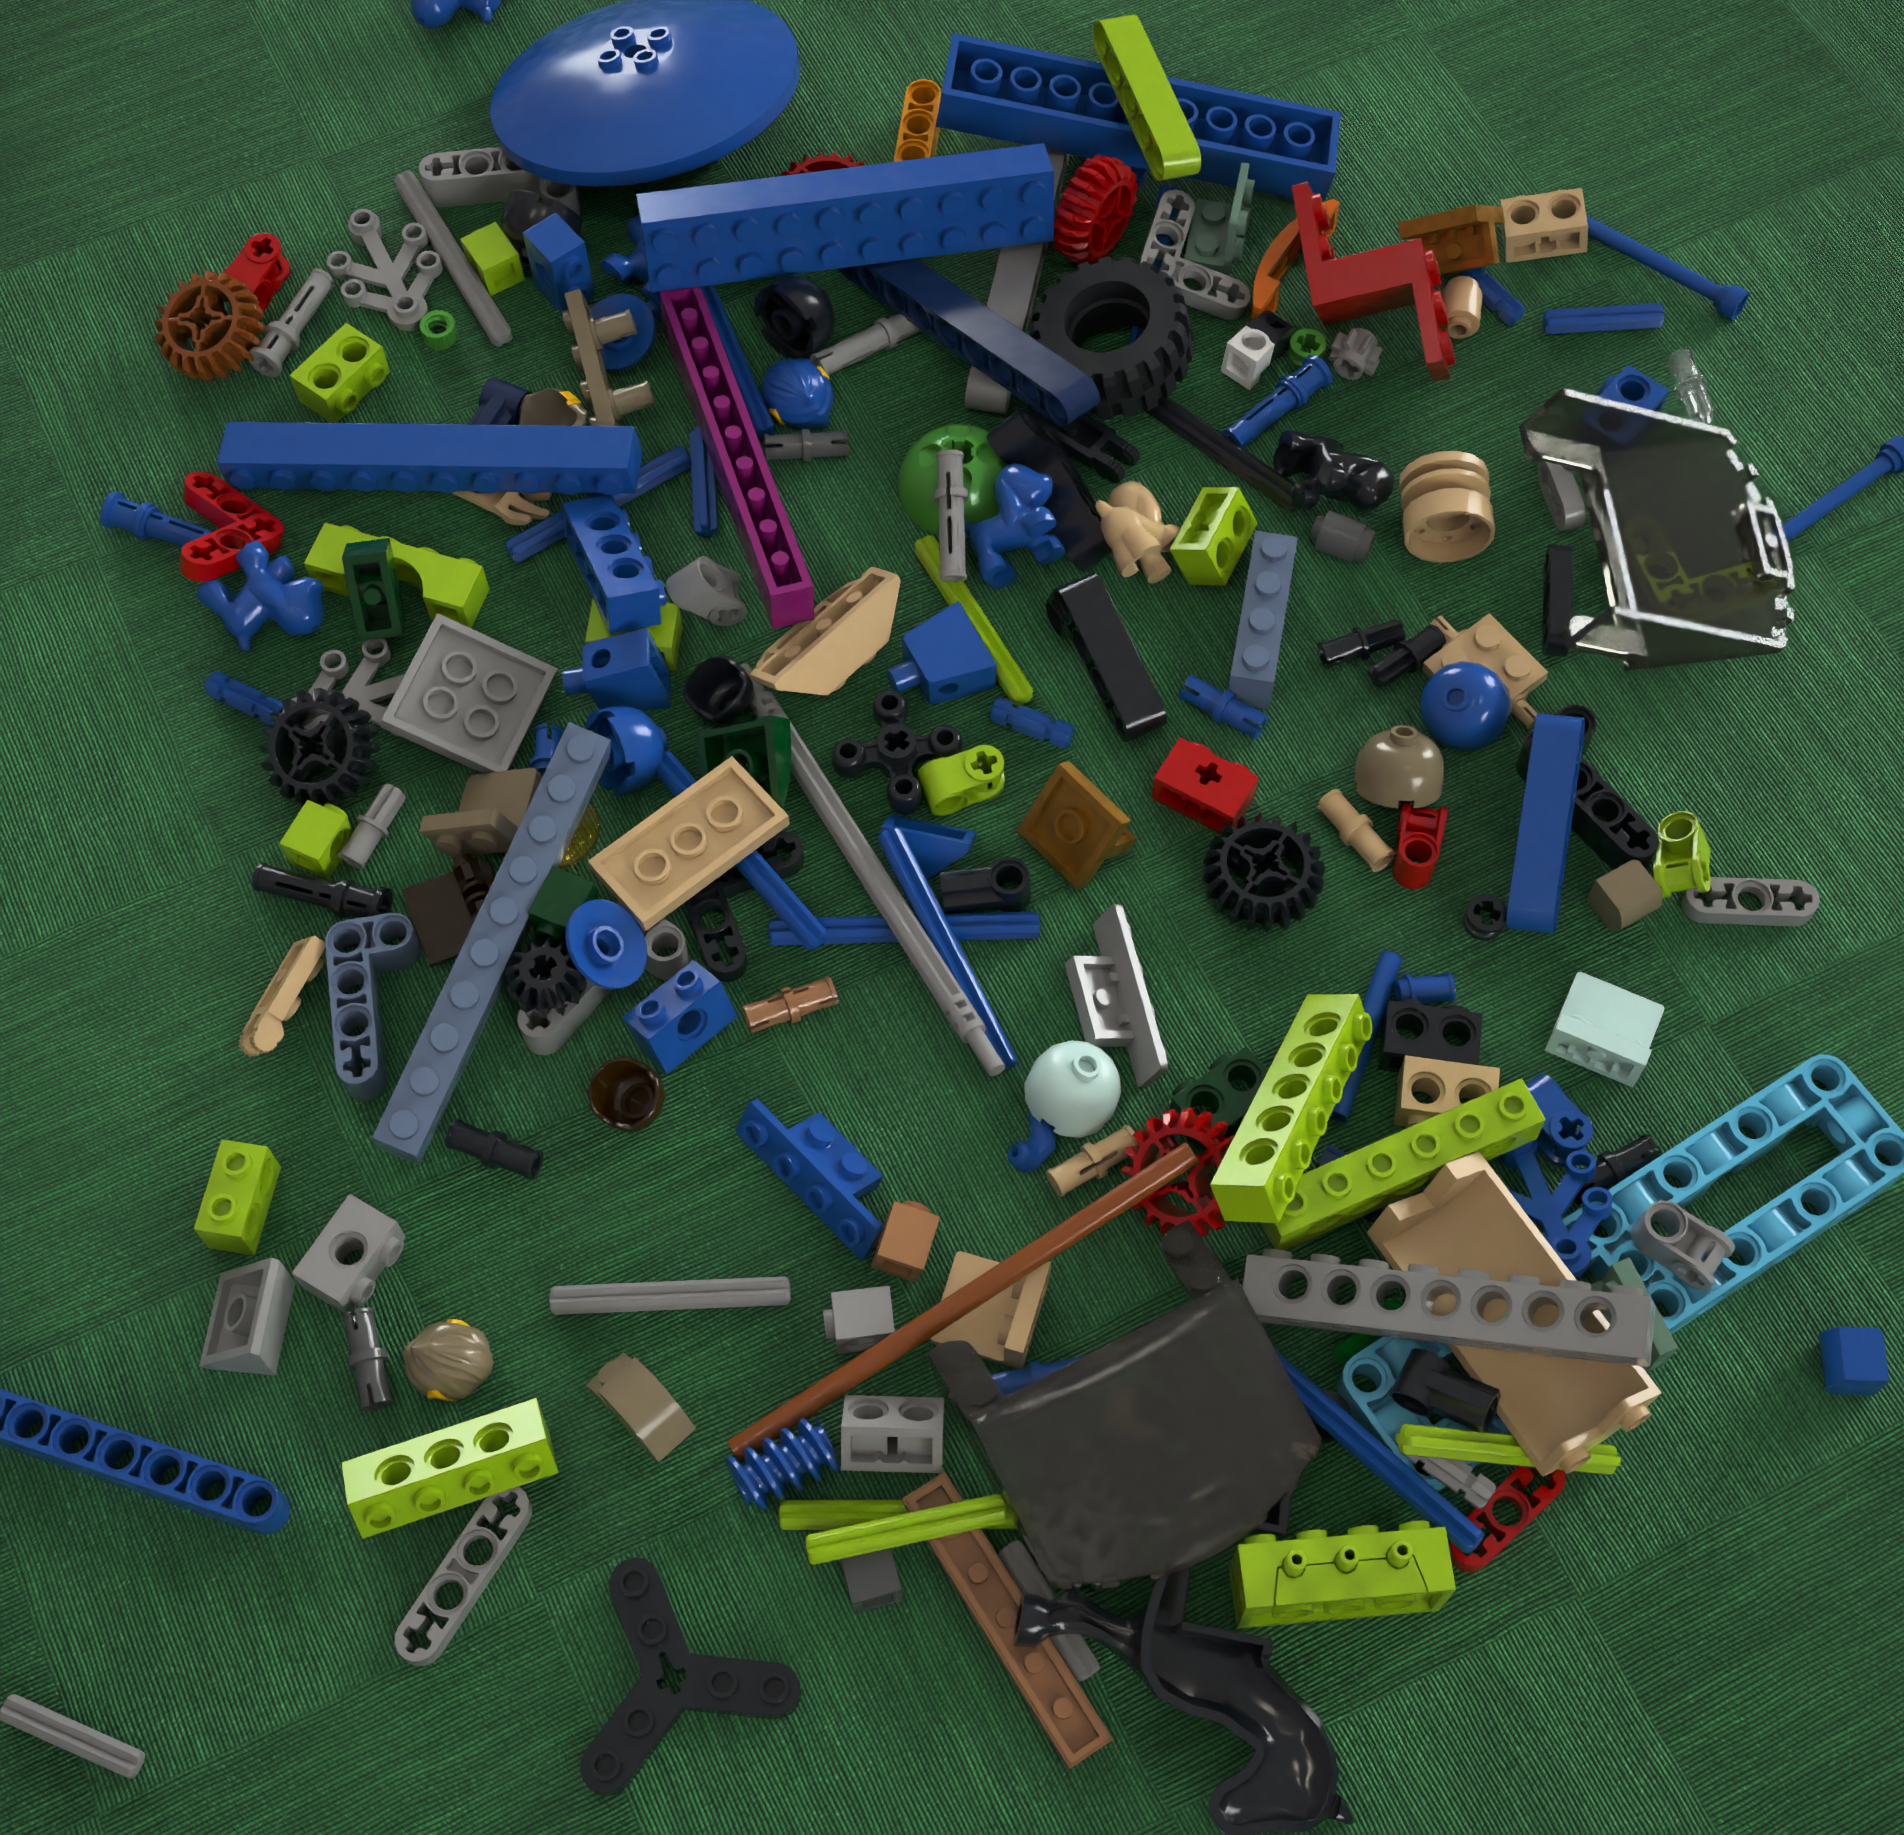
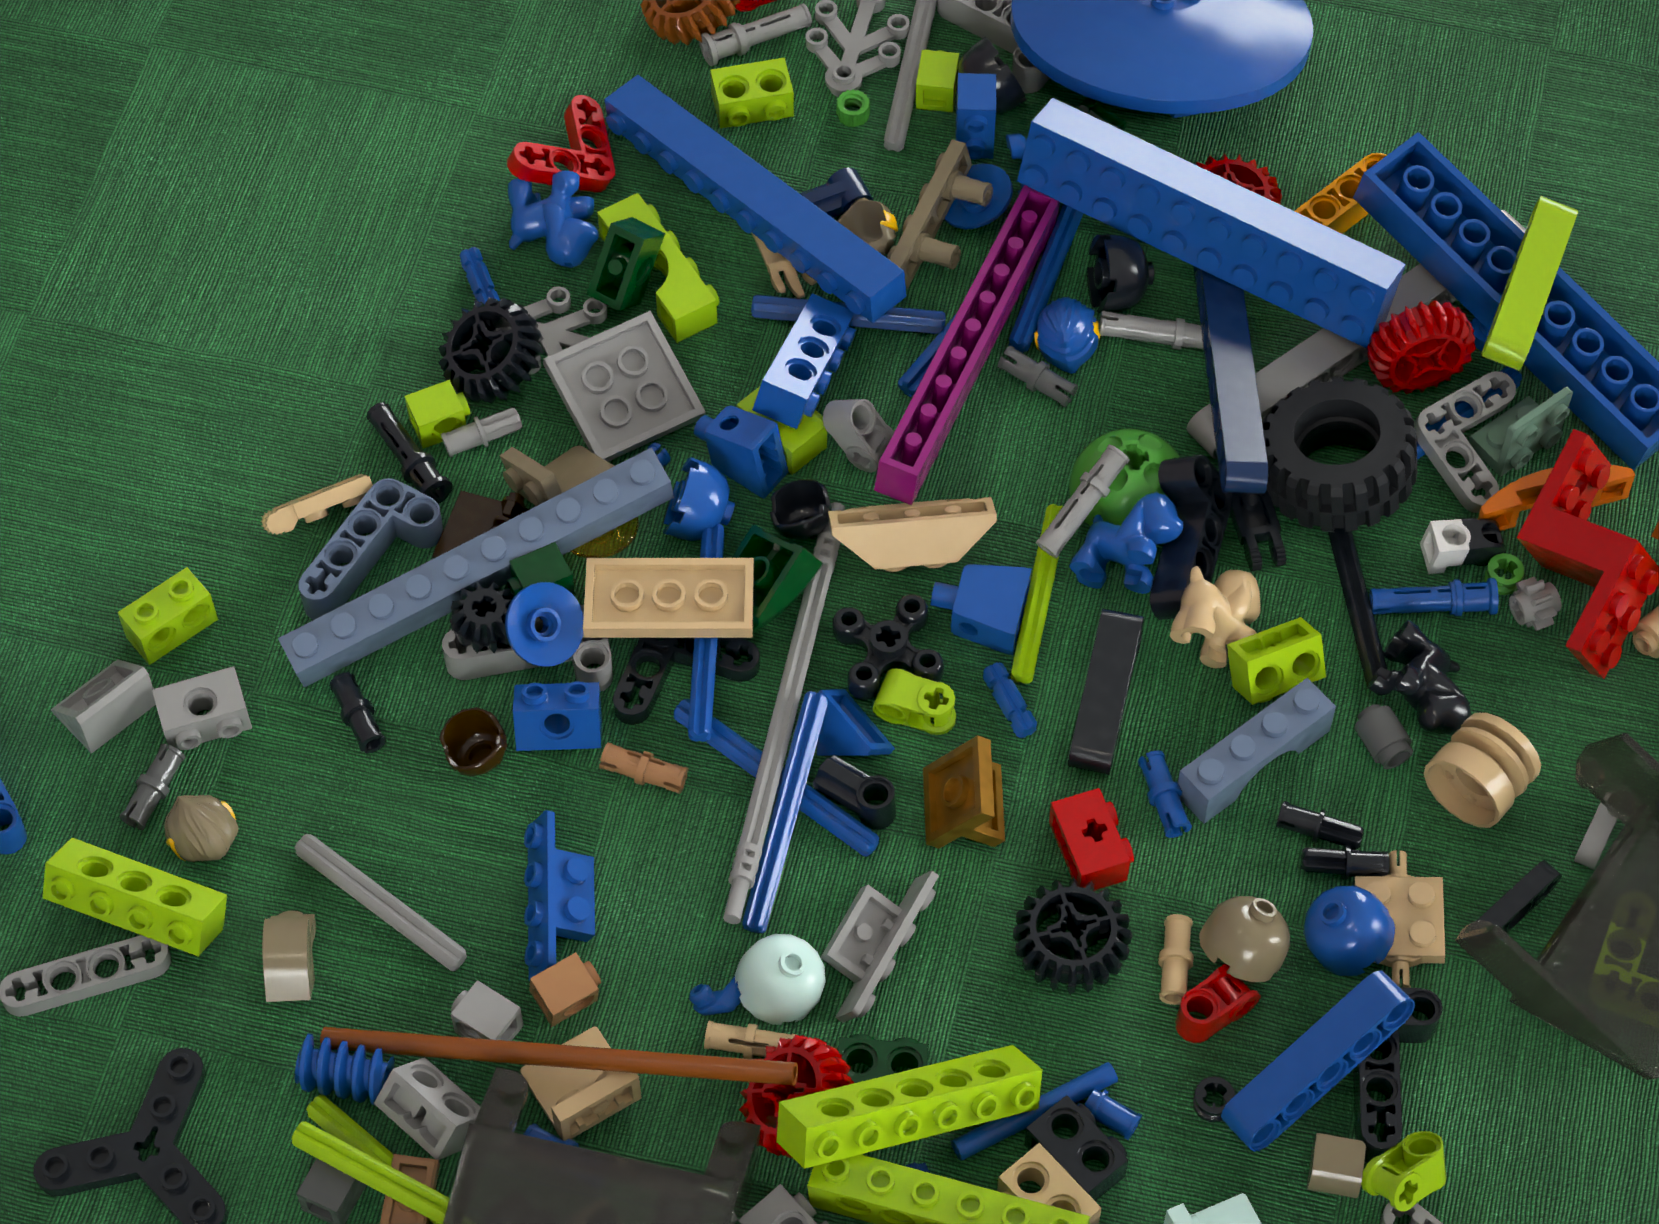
camera: 40 degrees right, 5 degrees down
blue pin [100,491,231,548] -> none

